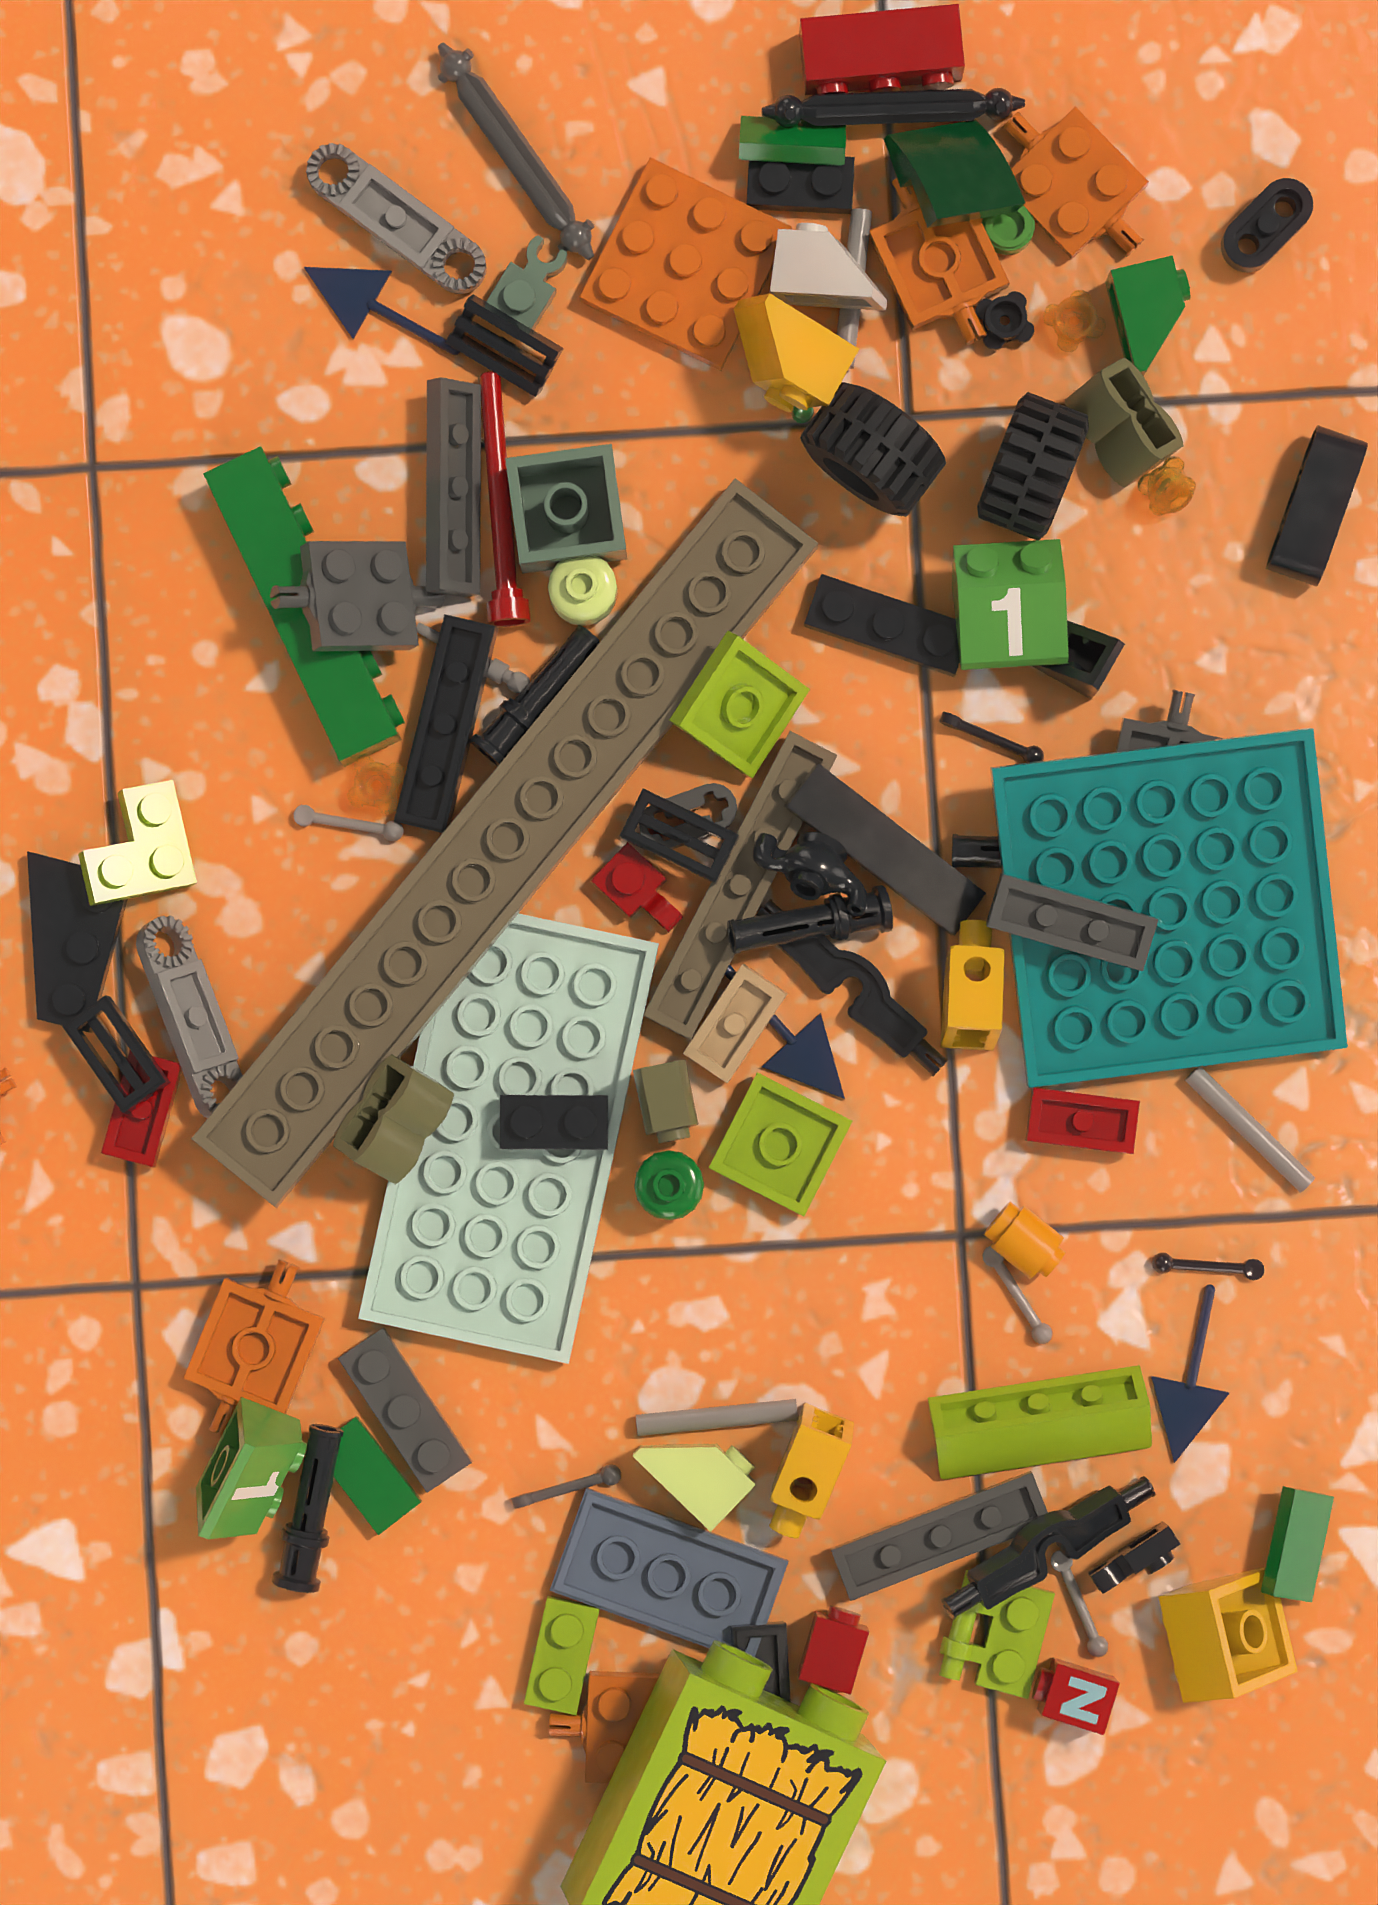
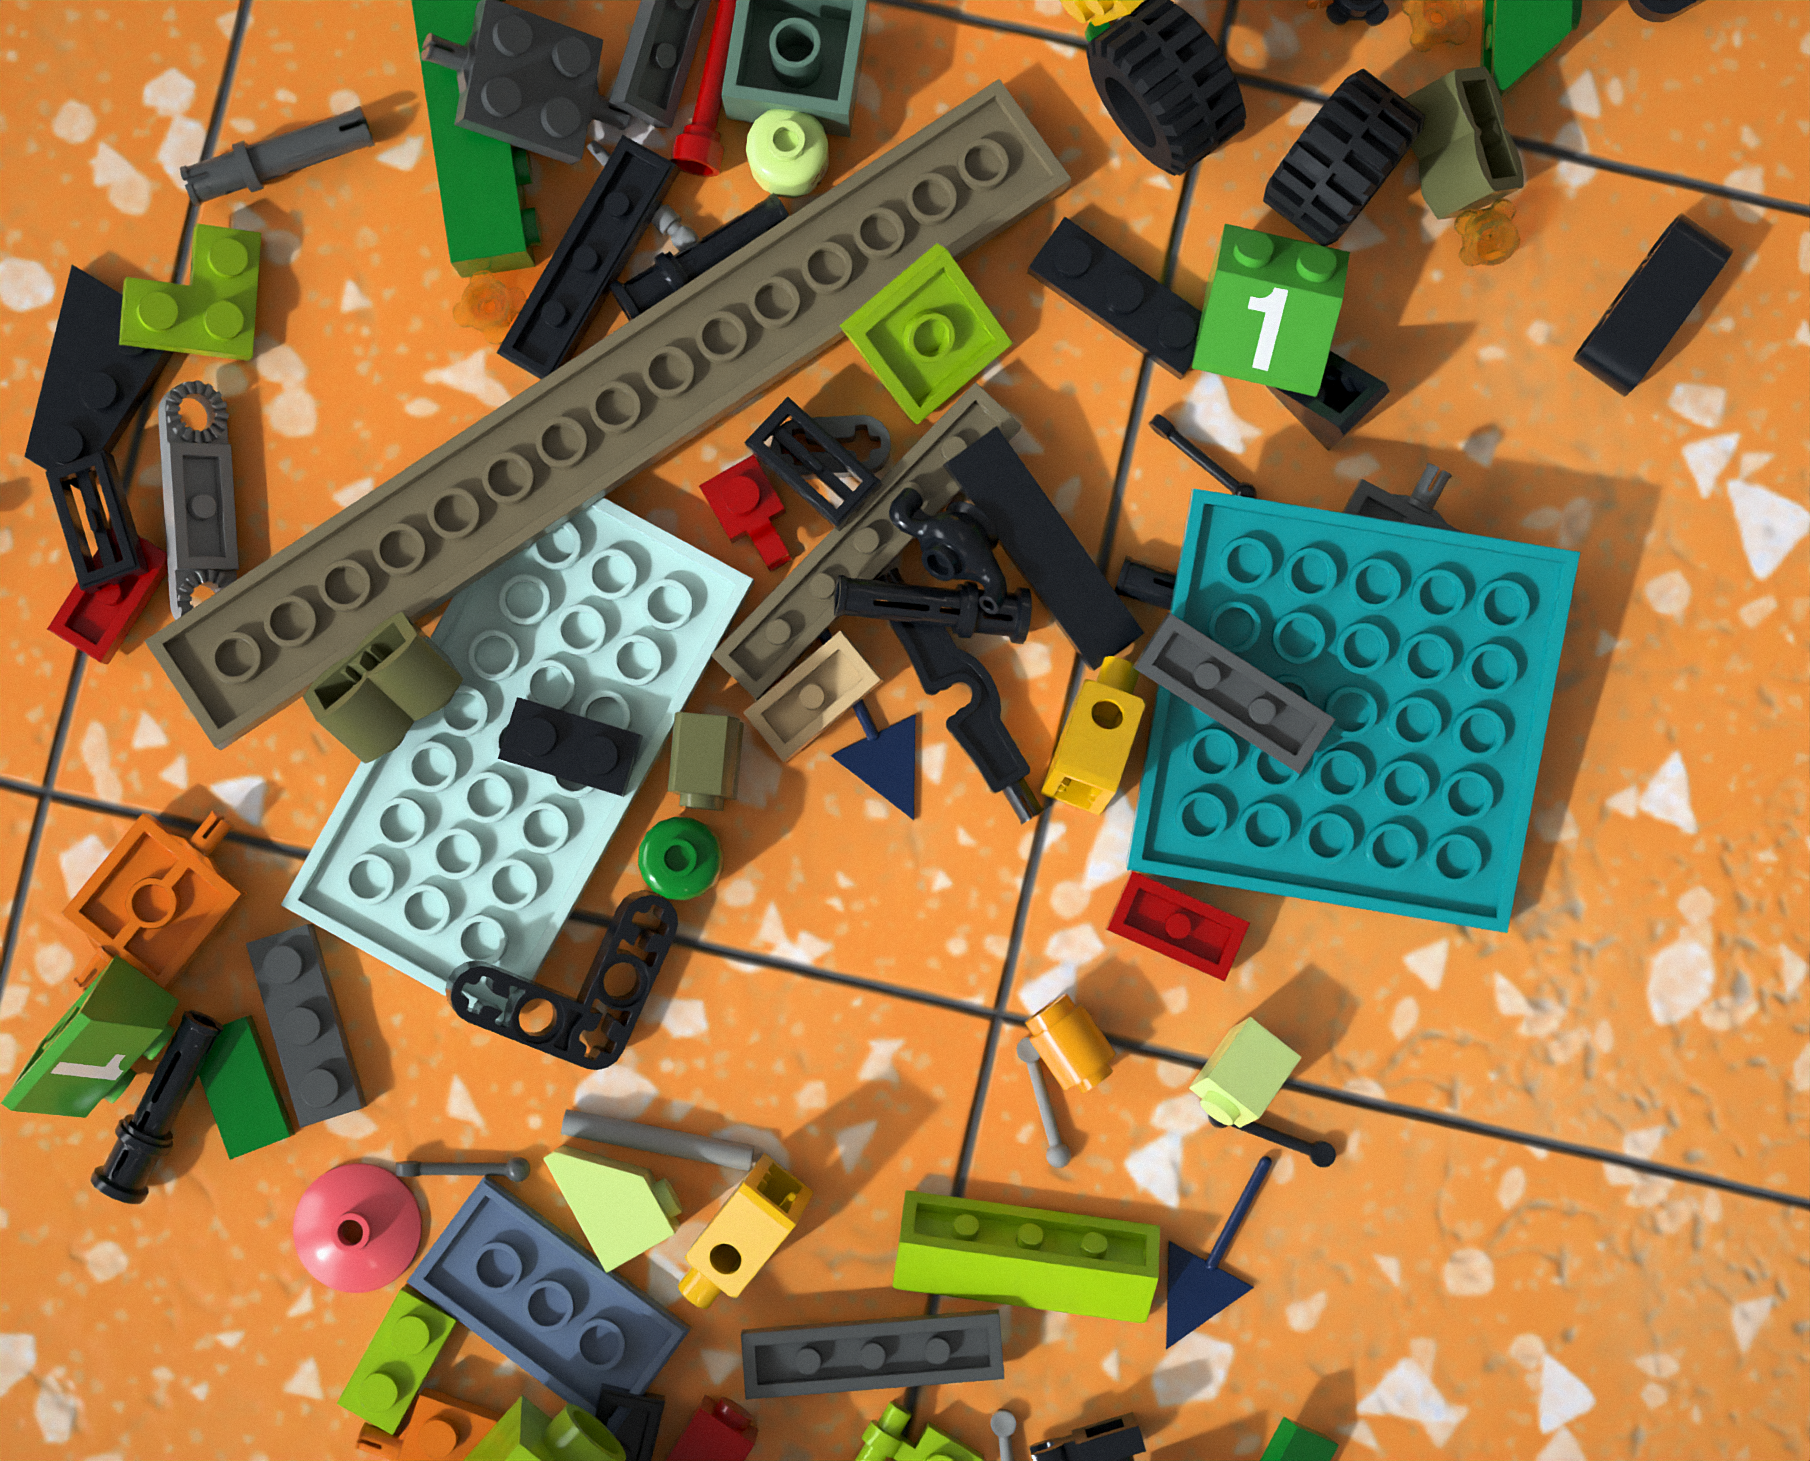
camera: 15 degrees right, 0 degrees up
light grey hinge [293,805,404,841] -> none
lime plate [709,1072,853,1217] -> none
black piece [941,1476,1156,1619] -> none
light grey bar [1185,1066,1315,1193] -> none
none -> dark grey pin [180,106,375,206]
none -> coral dish [293,1163,422,1293]
none -> black beam [445,890,678,1070]
none -> yellowish green brick [1189,1017,1302,1128]

